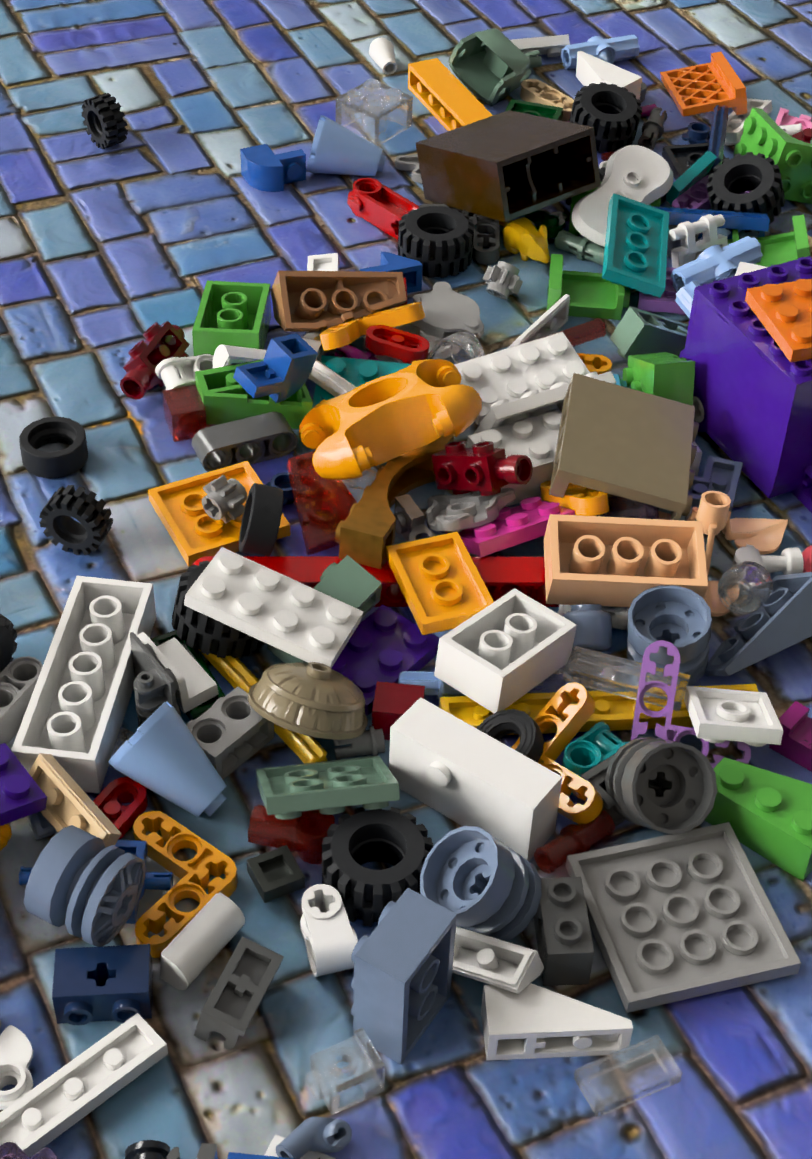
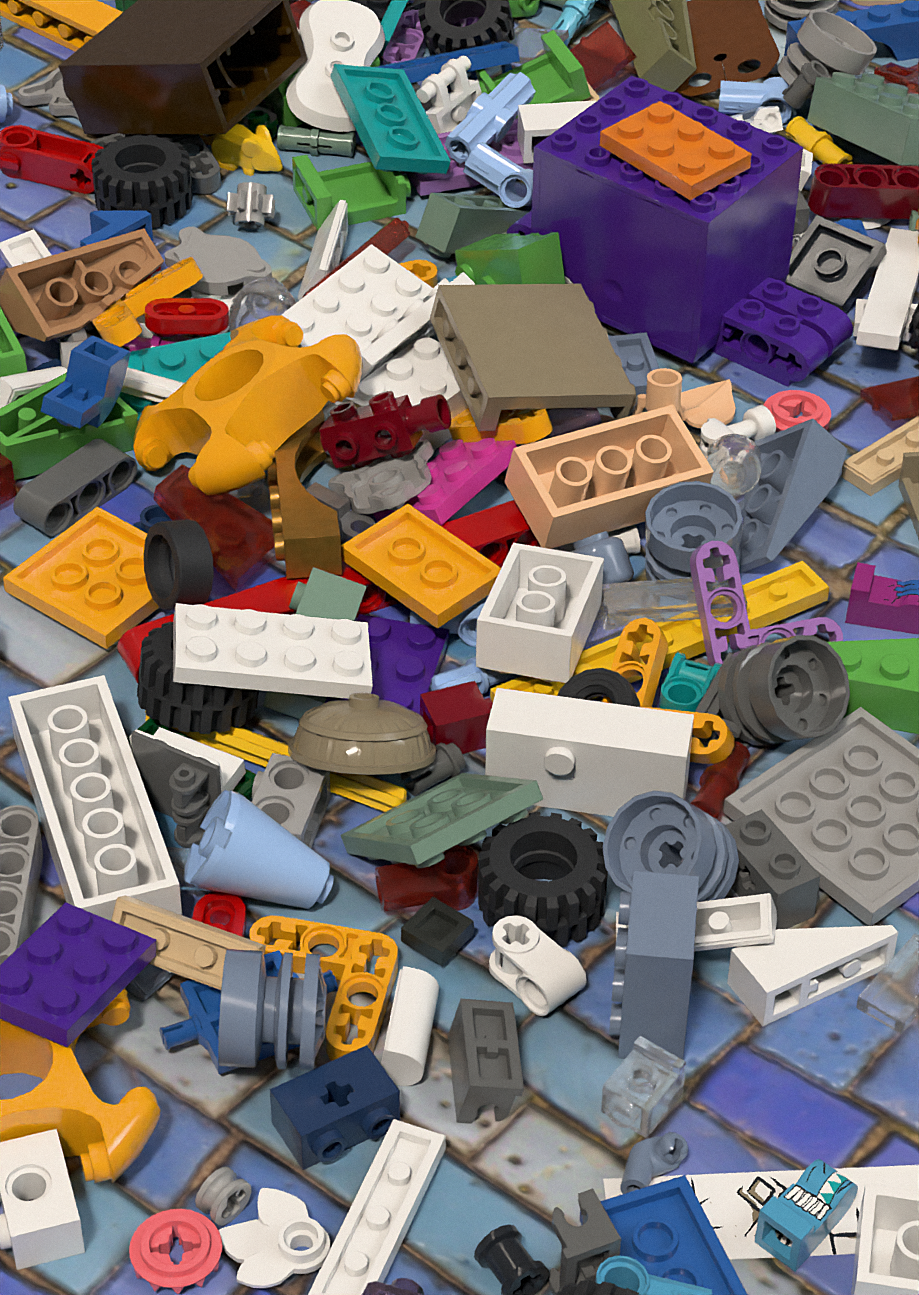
camera: 25 degrees left, 0 degrees up
light grey gear [202,475,247,523] -> none
white plate [684,686,783,747] -> none

